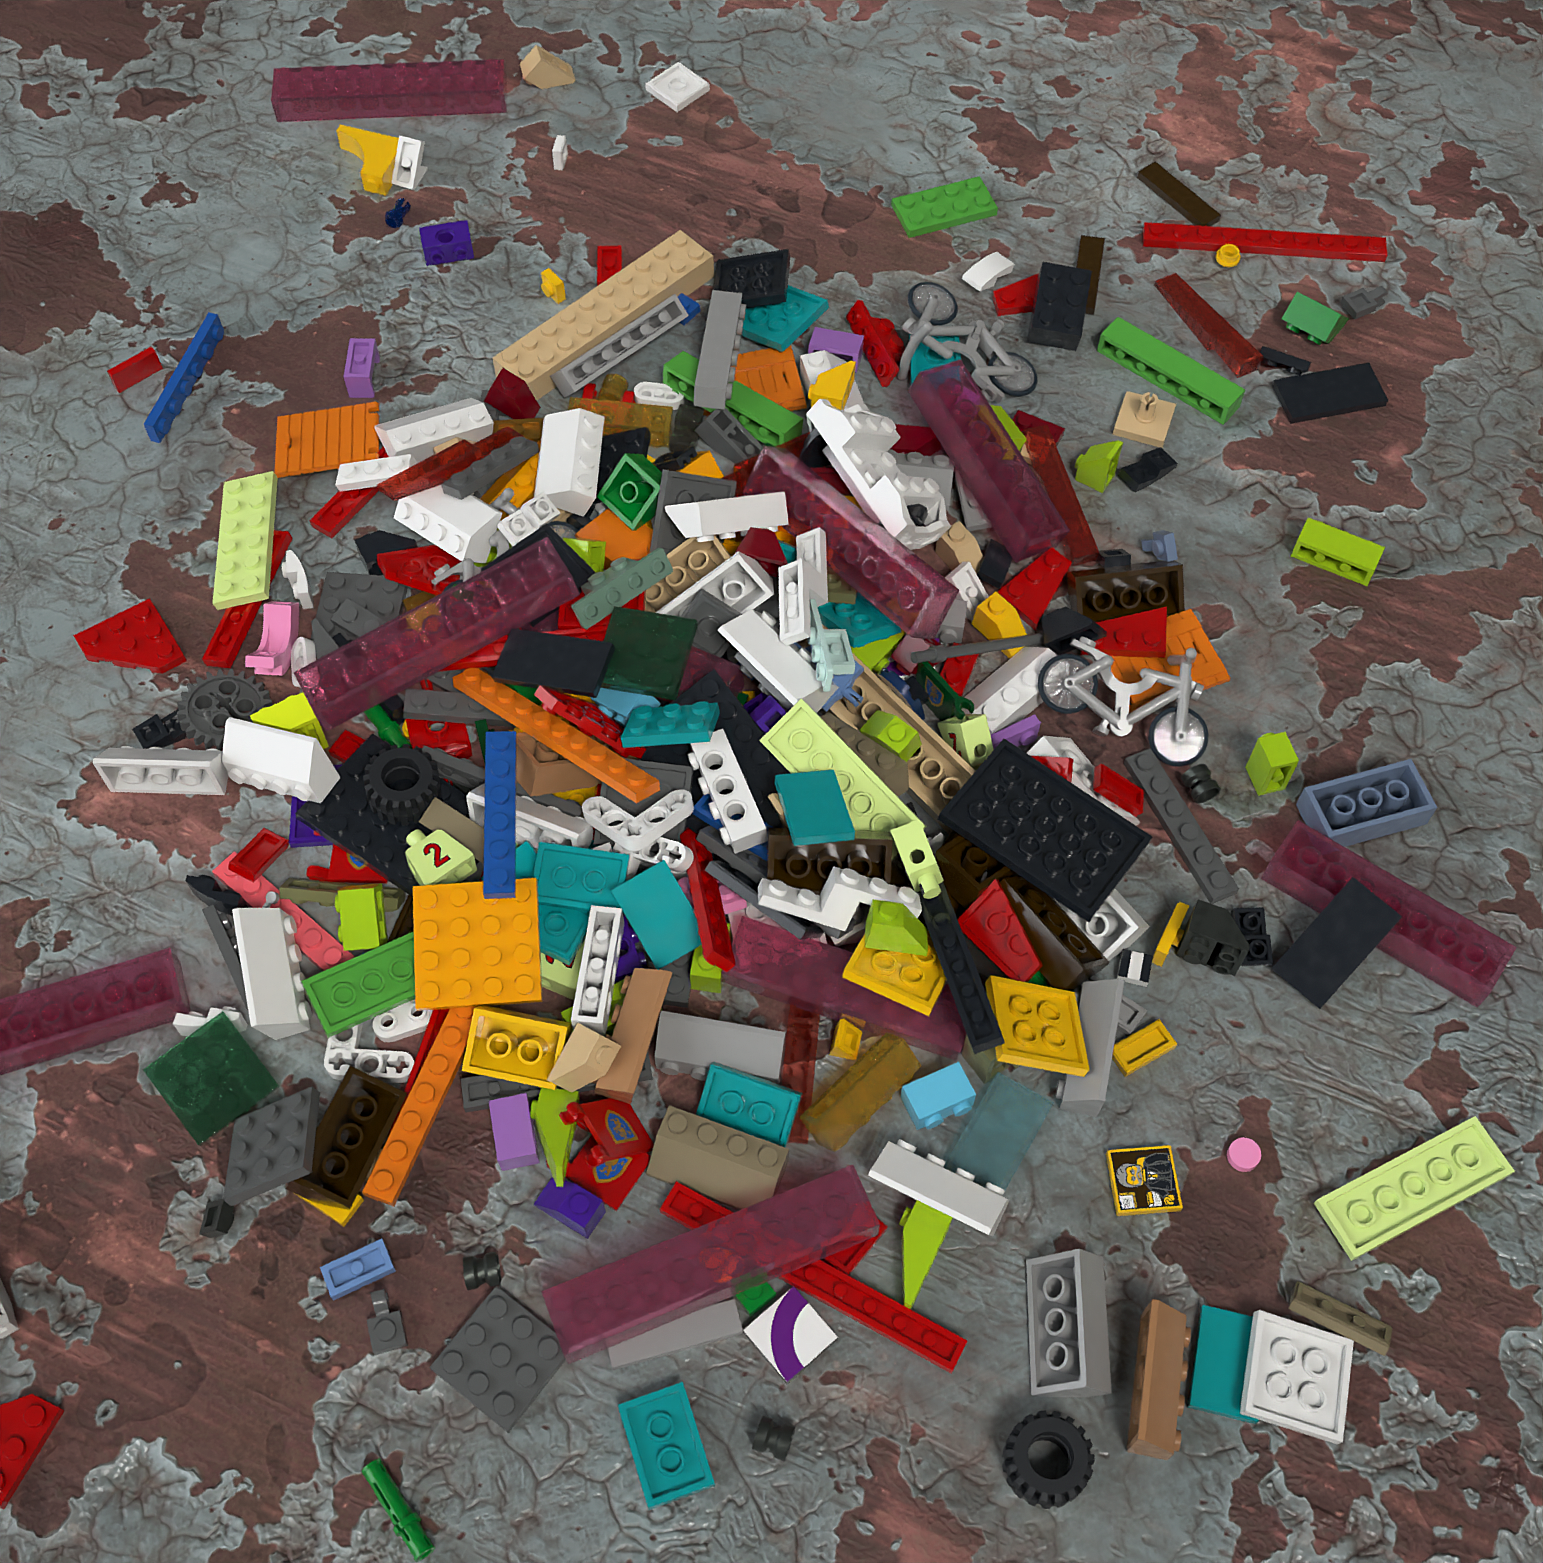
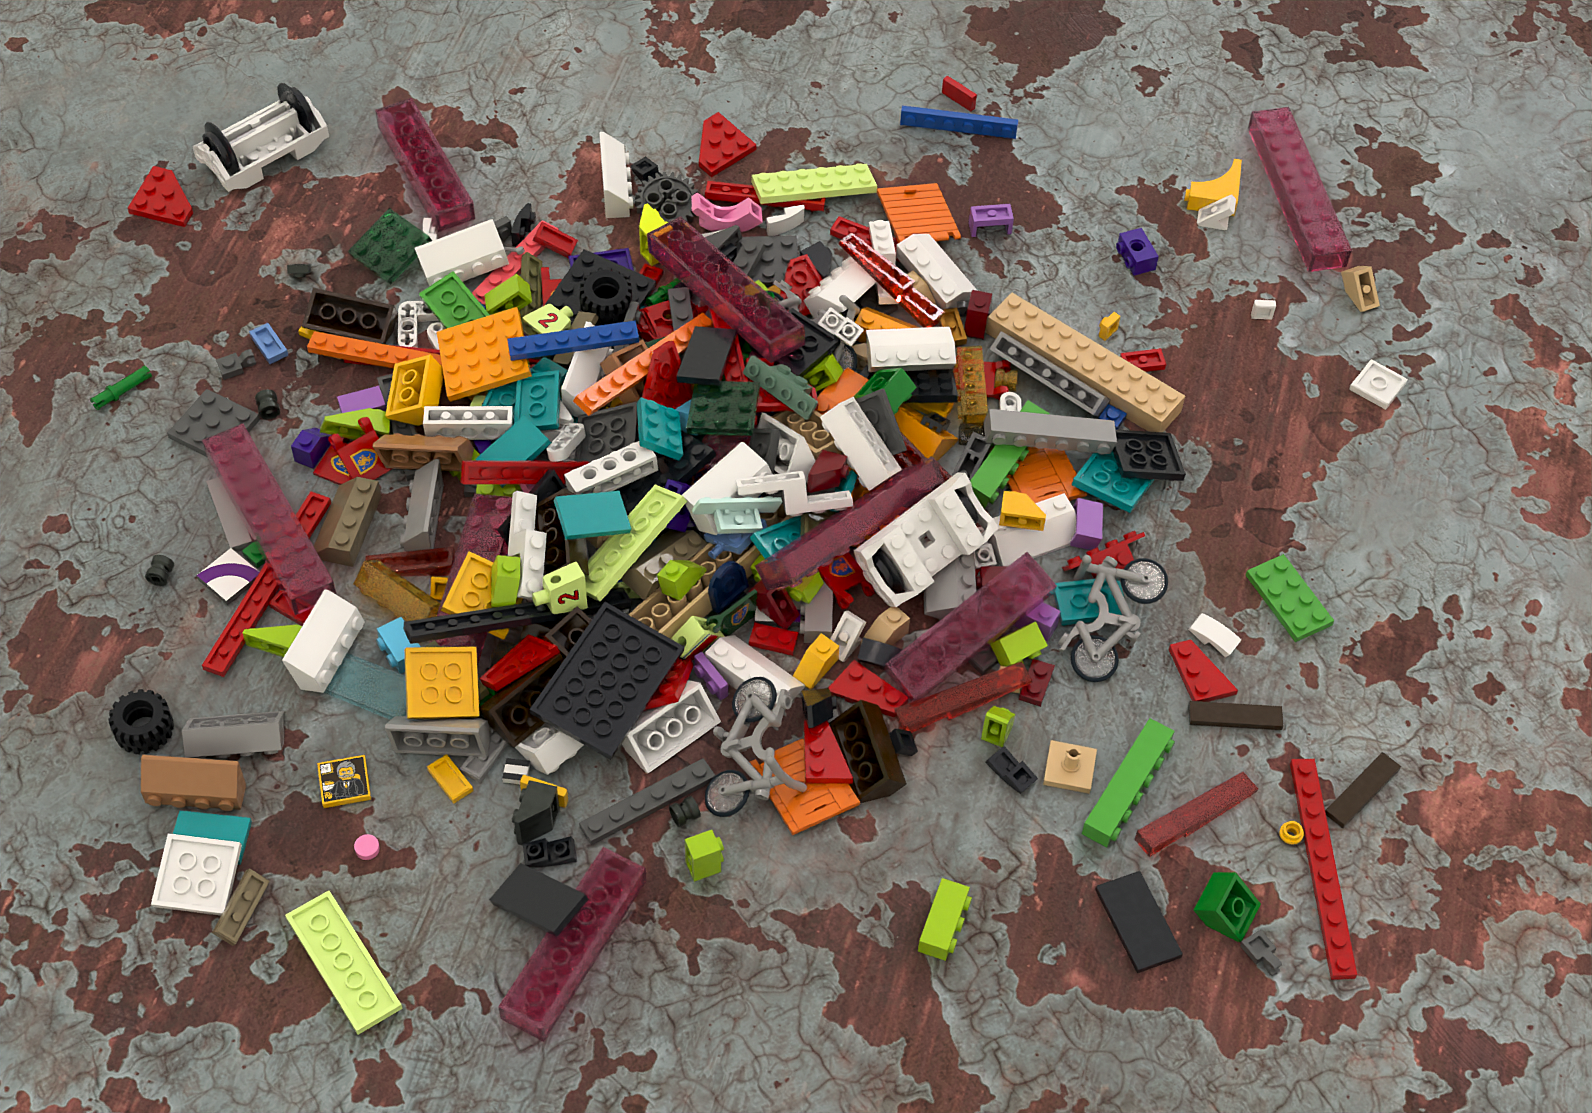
camera: 80 degrees right, 5 degrees down
white slope [222,717,340,803] -> none
dark grey plate [223,1086,320,1206] -> none
clear blue pin [385,198,411,228] -> none
dark grey plate [441,436,539,500] -> none
tan slope [547,1023,621,1092] -> none
white beam [582,790,694,851] -> none
teal plate [618,1382,715,1510] -> none
teal tile [696,1062,803,1148] -> none
dark grey bar [911,633,1044,663] -> none
black brick [1027,262,1092,351] -> none
red tile [1093,763,1144,817] -> none
sand blue plate [1141,530,1178,562] -> none
black plate [1259,346,1312,375] -> none
sand blue brick [1296,759,1437,854] -> none

